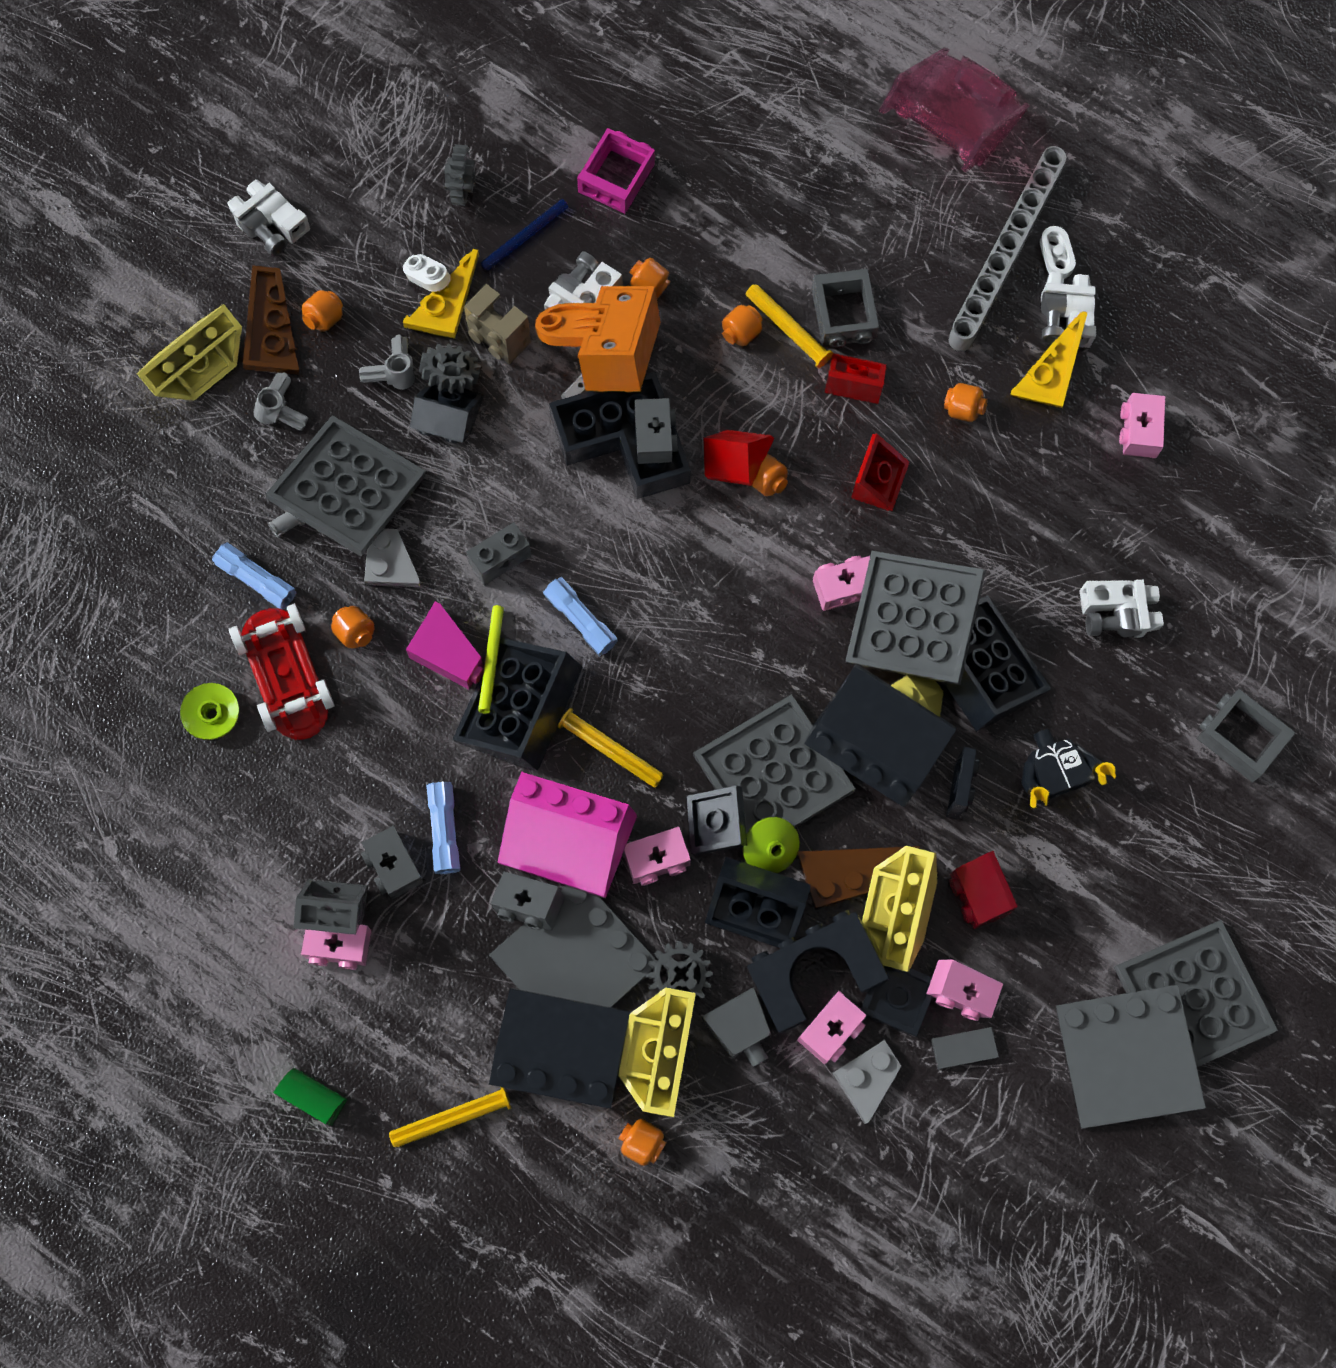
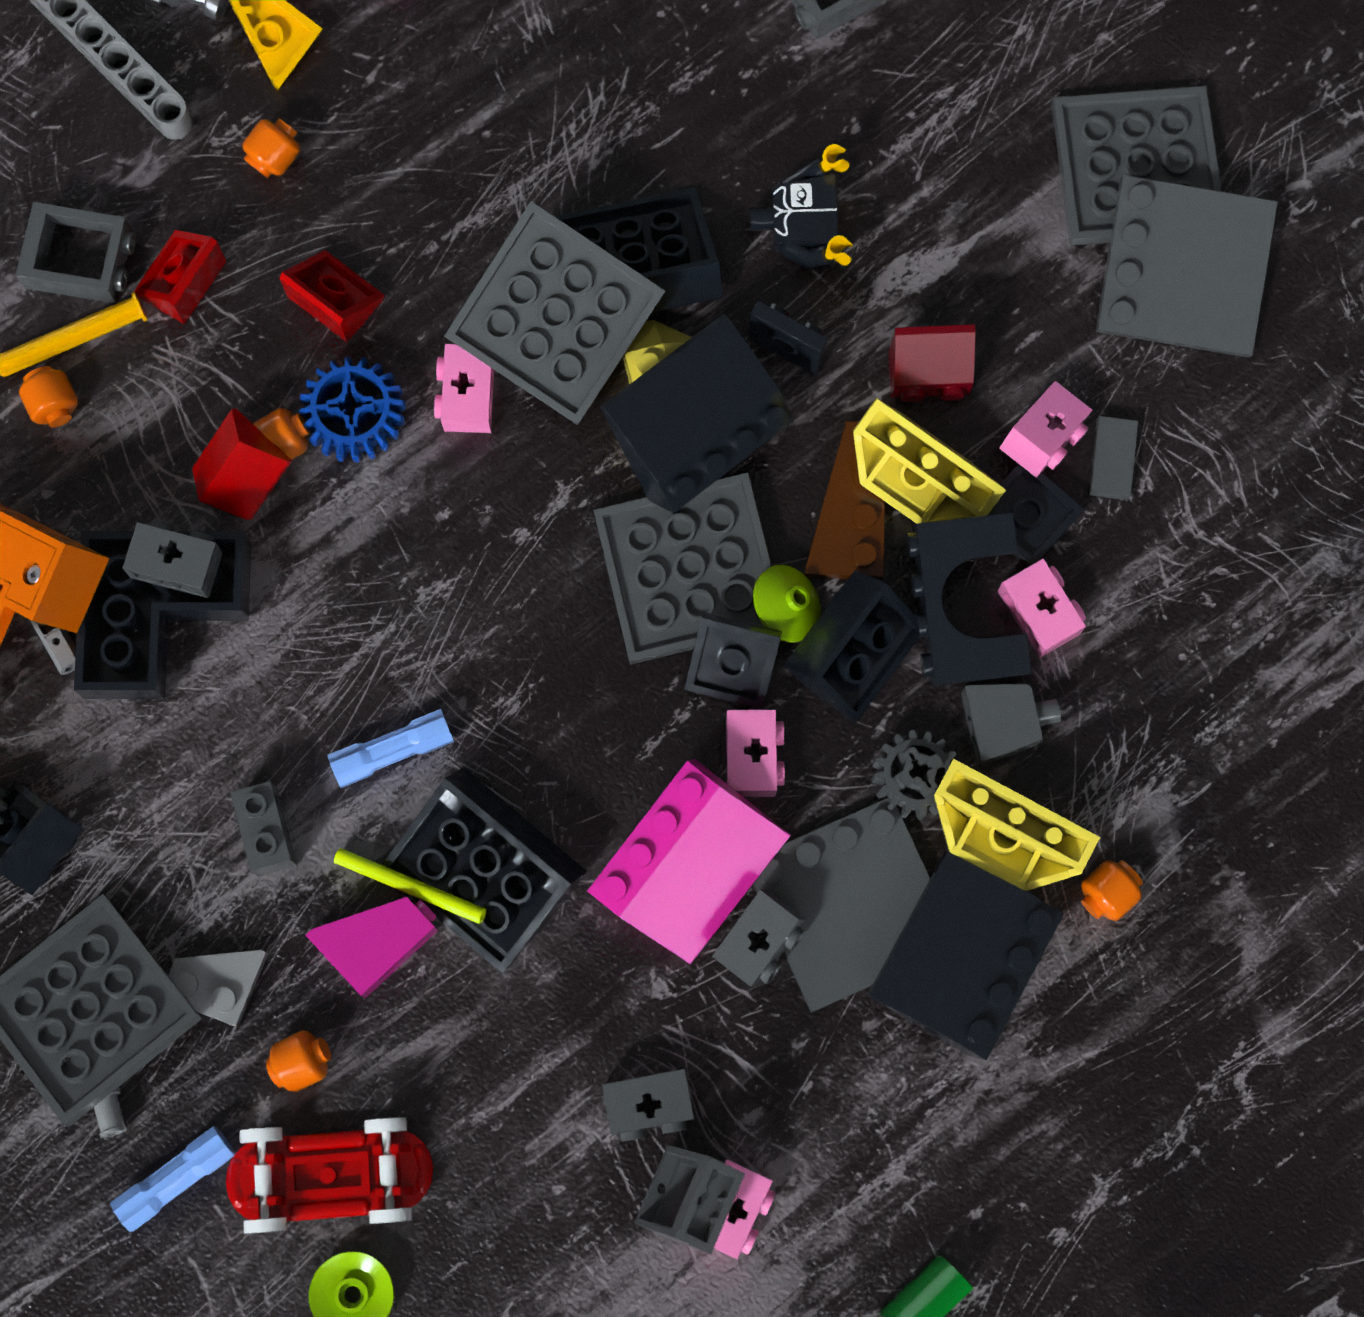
camera: 70 degrees left, 5 degrees up
yellow axle [389,1087,511,1147] -> none
light blue axle [427,781,460,874] -> none
yellow axle [558,708,663,787] -> none
light grey wing [833,1040,901,1124] -> none
white hips [1080,580,1164,638] -> none
none -> blue gear [298,356,406,463]

